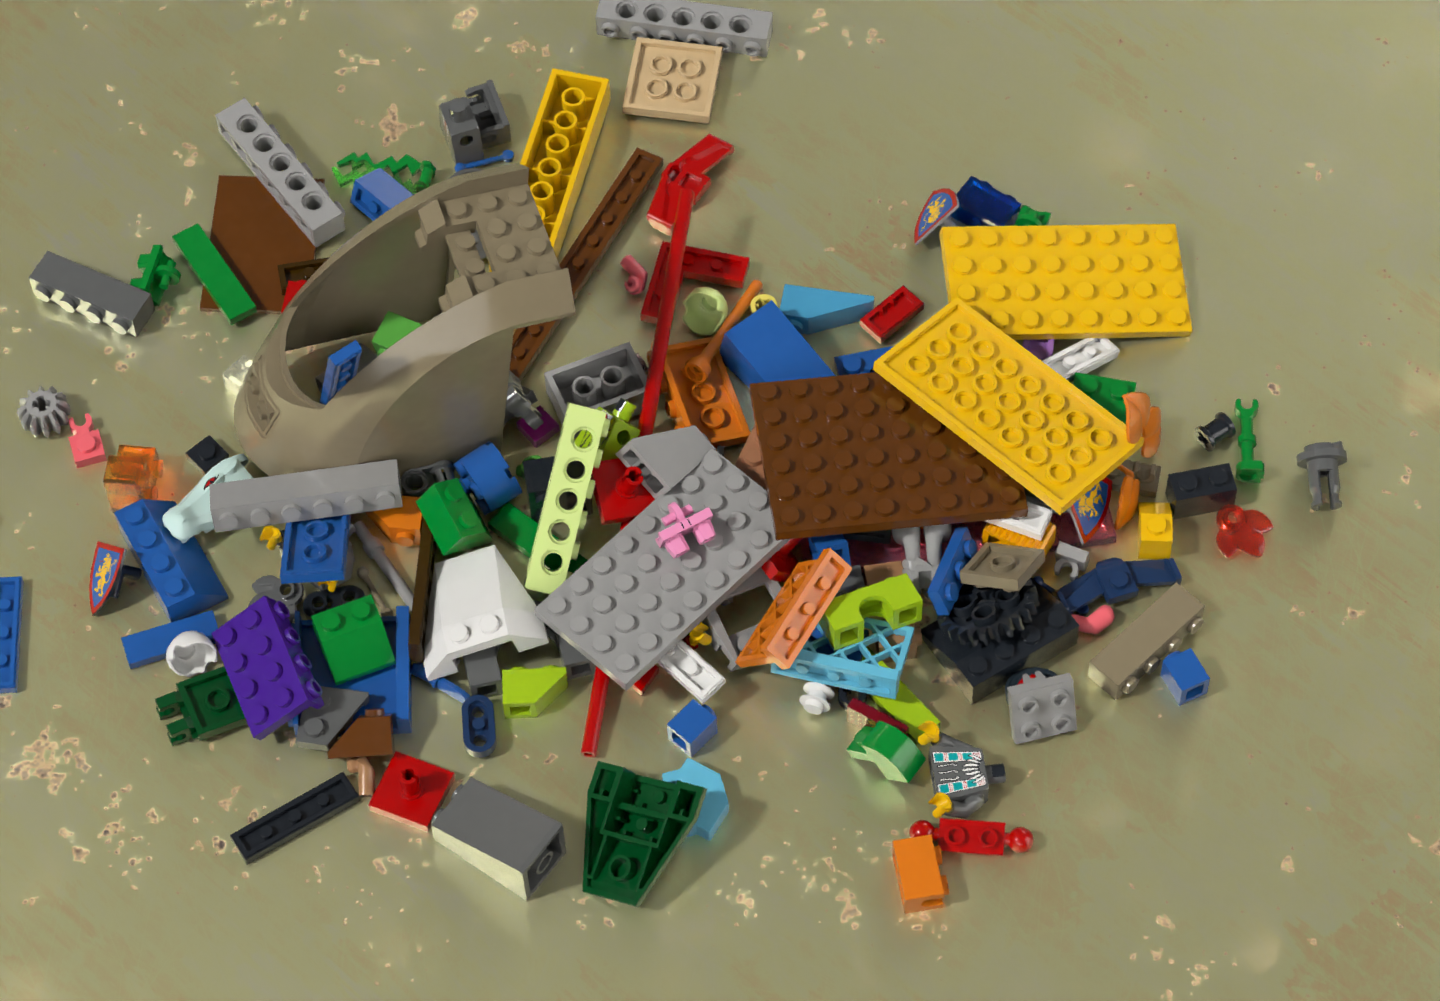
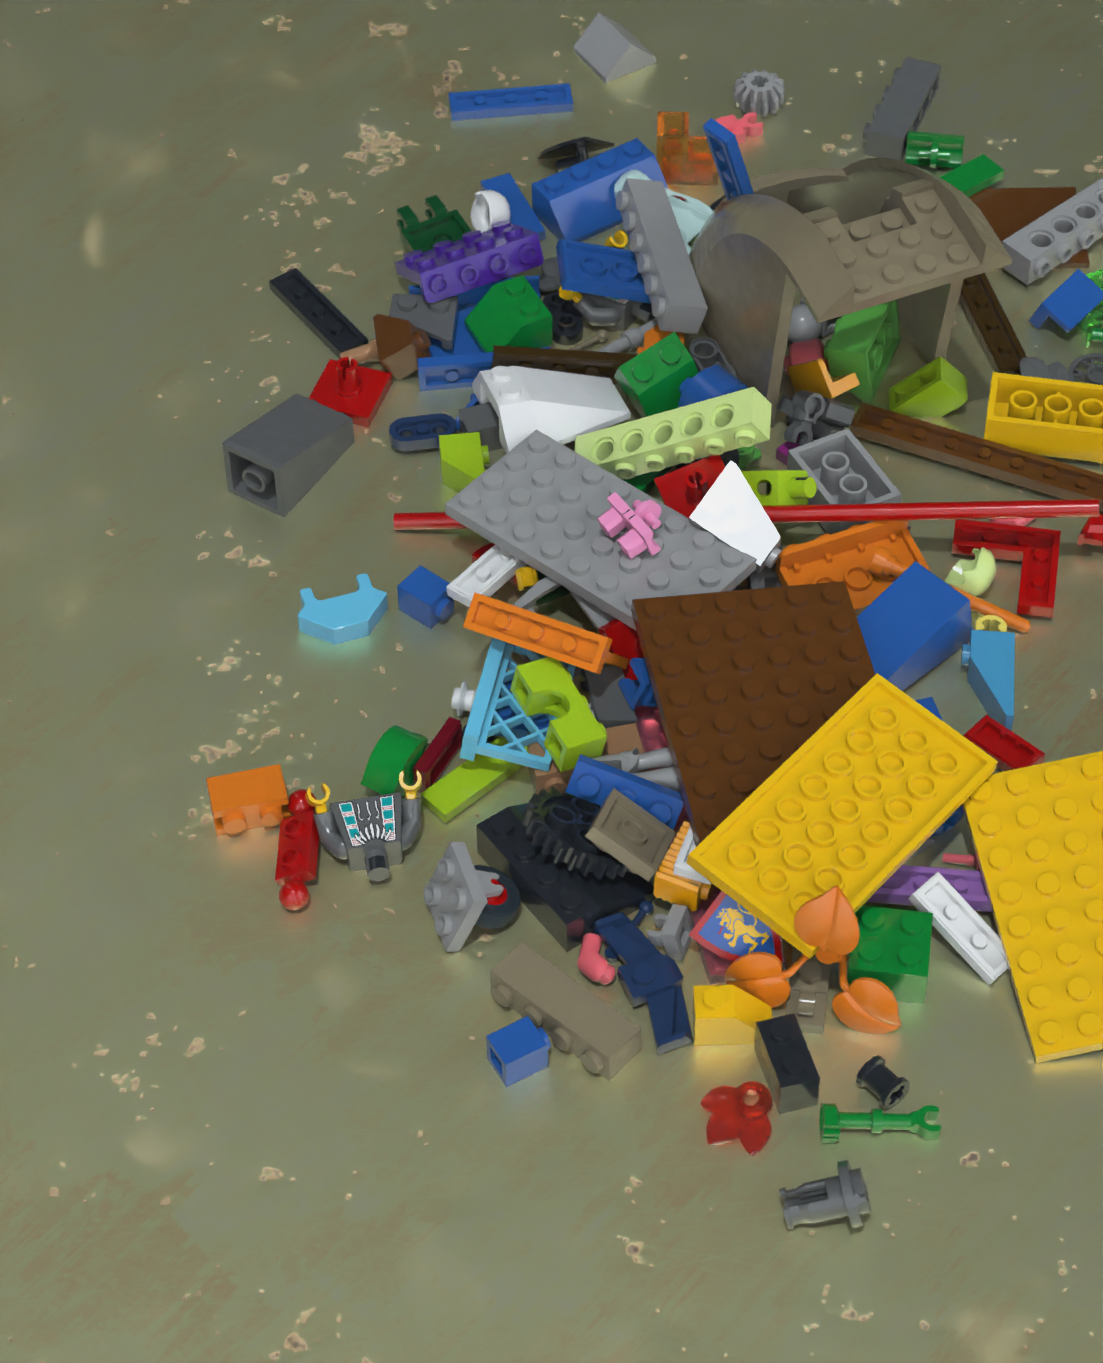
camera: 85 degrees right, 10 degrees down
dark green wedge [582,761,707,908] -> none

